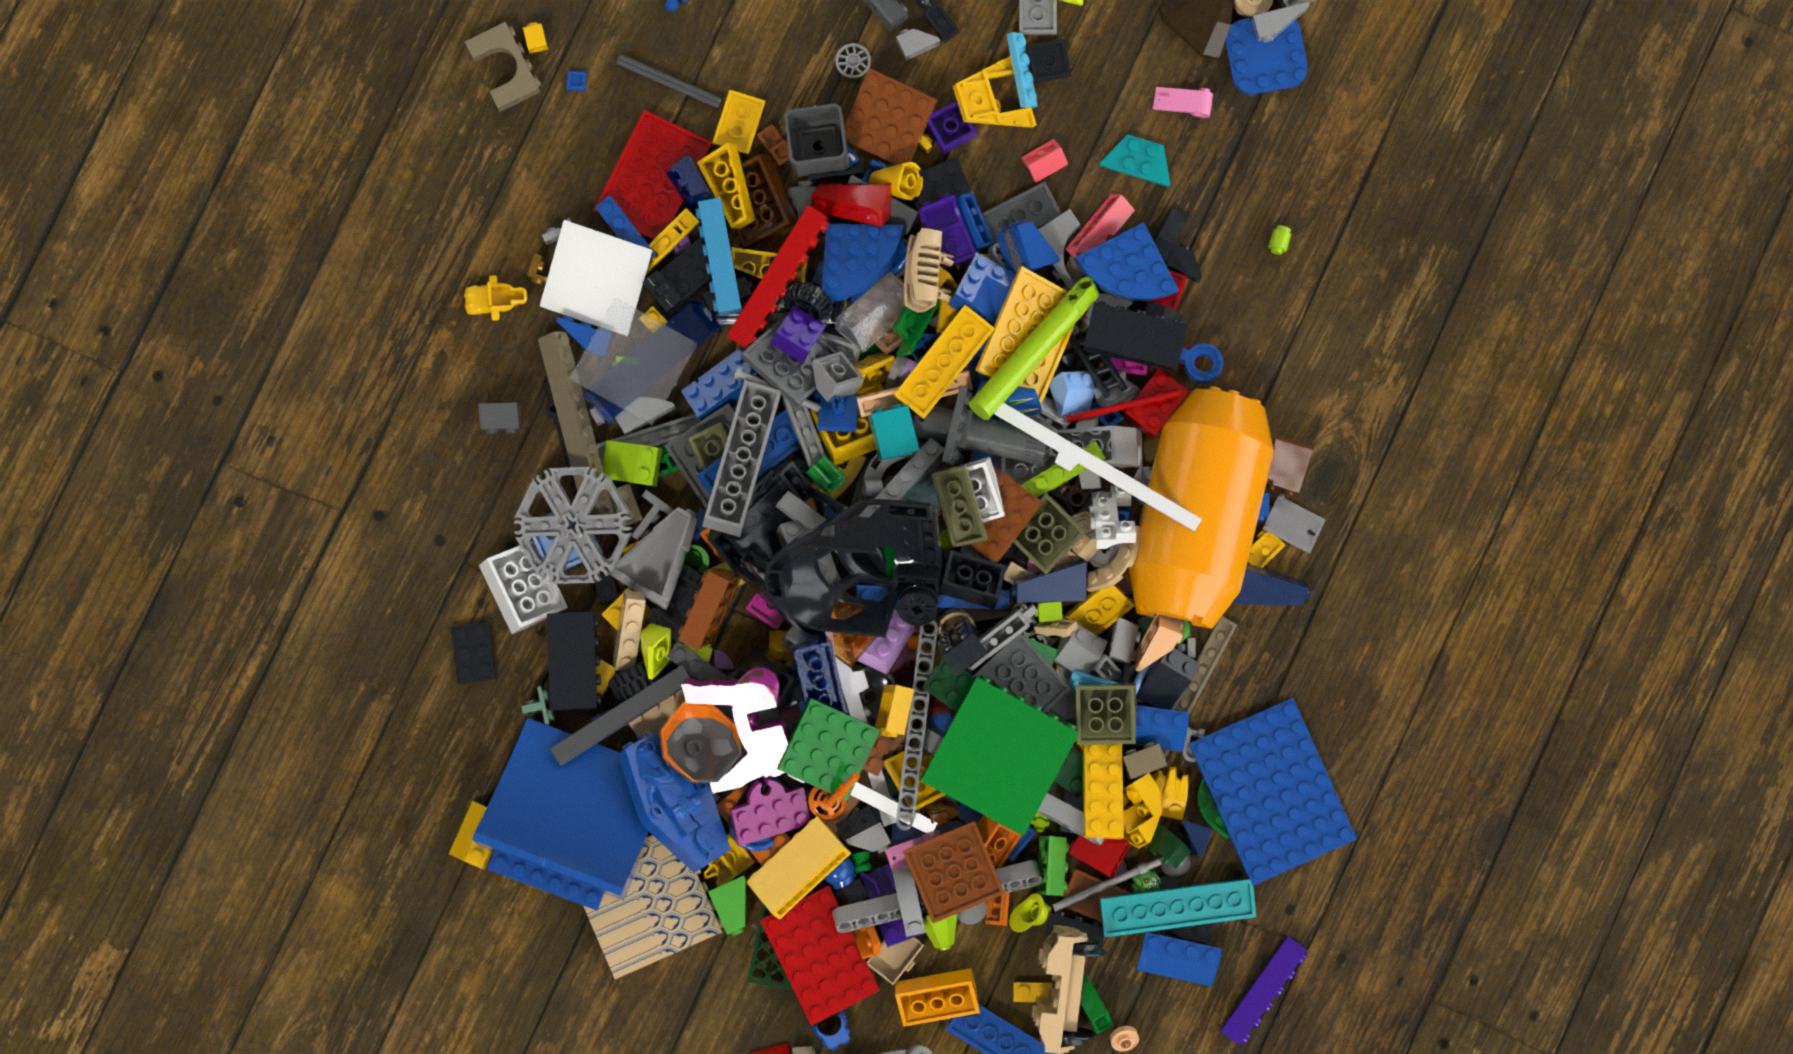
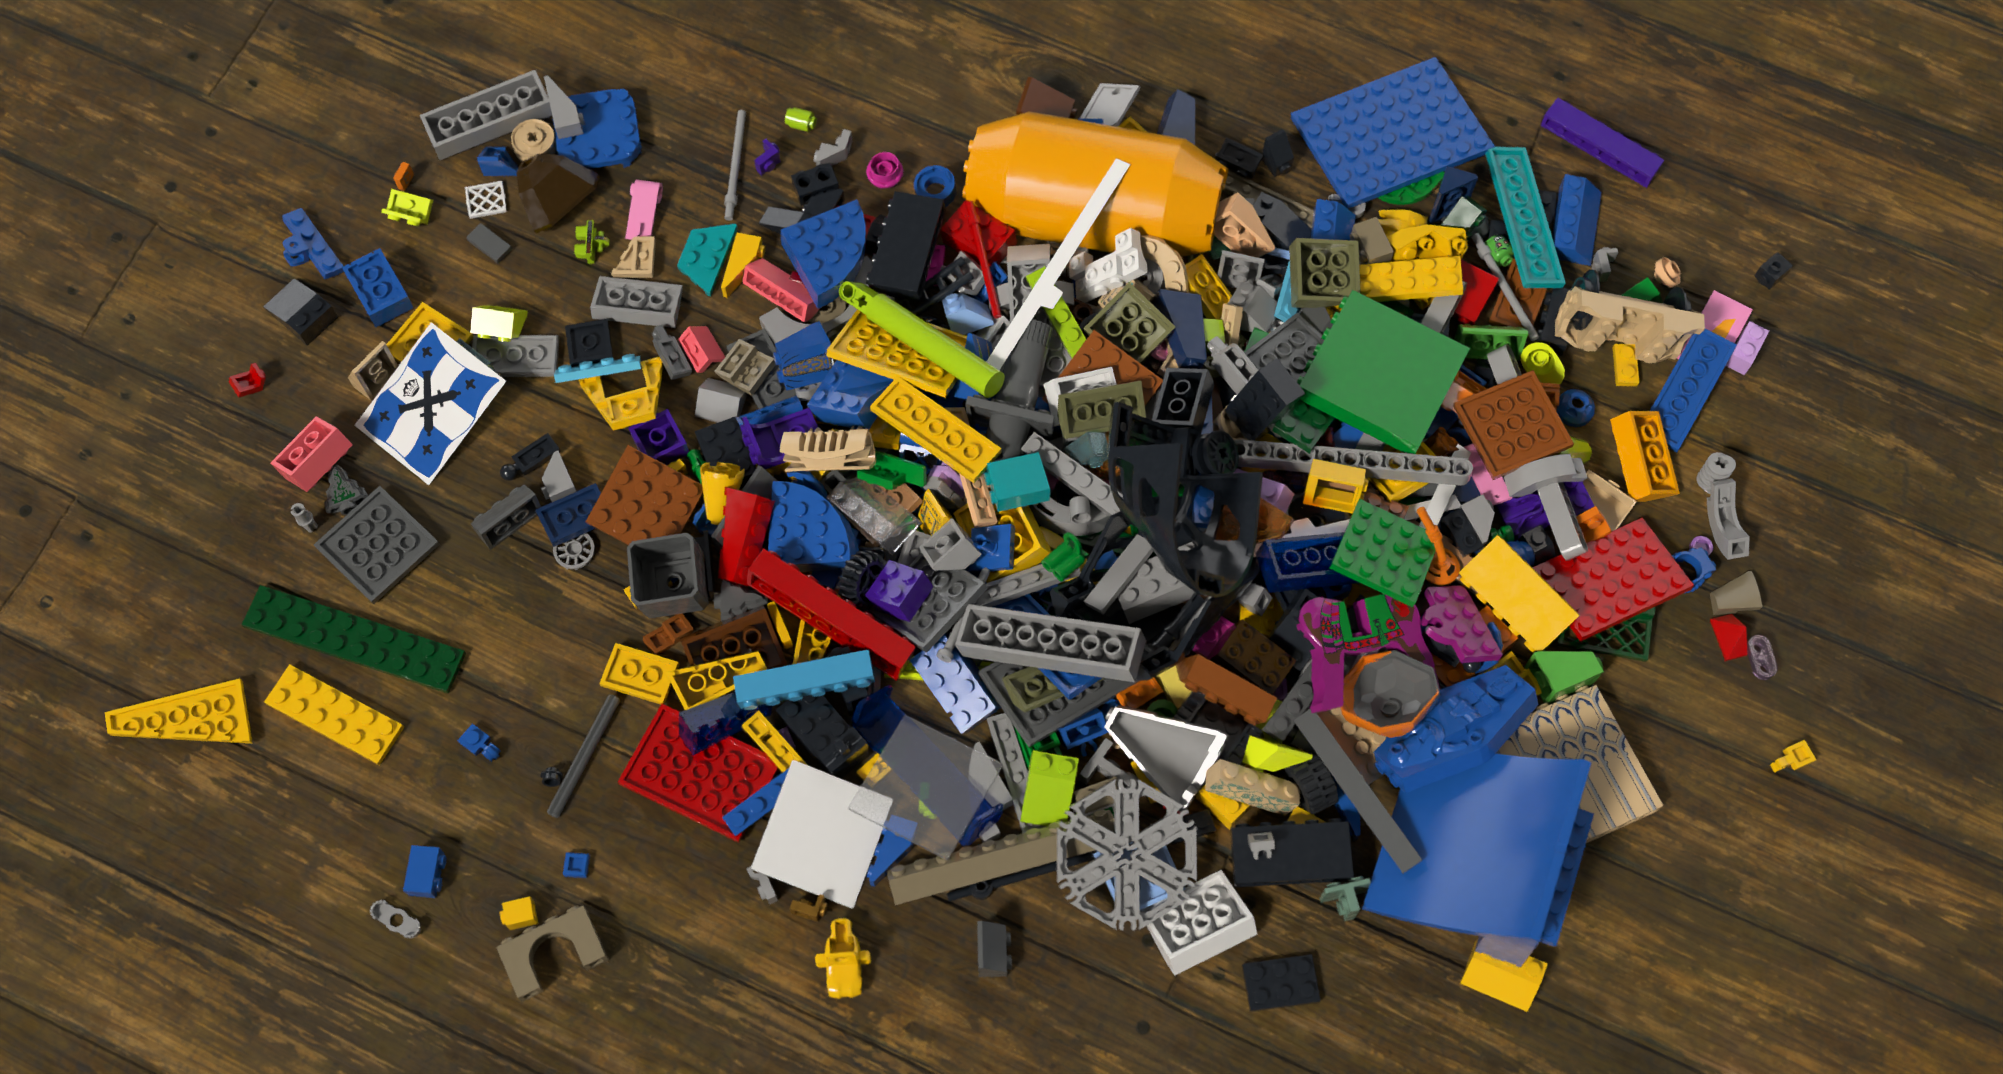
camera: 90 degrees left, 15 degrees down
none -> dark blue plate [535,483,601,547]
none -> black plate [540,767,563,787]
none -> lime hips [574,220,609,264]
none -> light grey slope [590,276,682,328]
none -> tan wing [612,237,656,278]
none -> dark grey hinge [652,325,692,380]
none -> green pin [687,449,707,484]
none -> light grey slope [695,378,748,423]
none -> dark tan slope [714,339,776,396]
none -> yellow slope [721,233,765,298]
none -> light grey bar [724,110,746,221]
none -> dark purple bracket [754,139,780,176]
none -> yellow tile [767,601,793,649]
none -> black brick [791,163,839,206]
none -> light grey slope [814,129,852,166]
none -> dark pink piece [866,152,903,189]
none -> blue brick [1056,708,1108,757]
none -> dark brown container [1206,619,1297,695]
none -> black bracket [1215,138,1263,178]
none -> light grey tile [1248,832,1275,860]
none -> black slope [1262,129,1294,177]
none -> blue piece [1556,389,1595,427]
none -> light grey bracket [1592,247,1618,282]
none -> medium lavender tile [1689,536,1713,555]

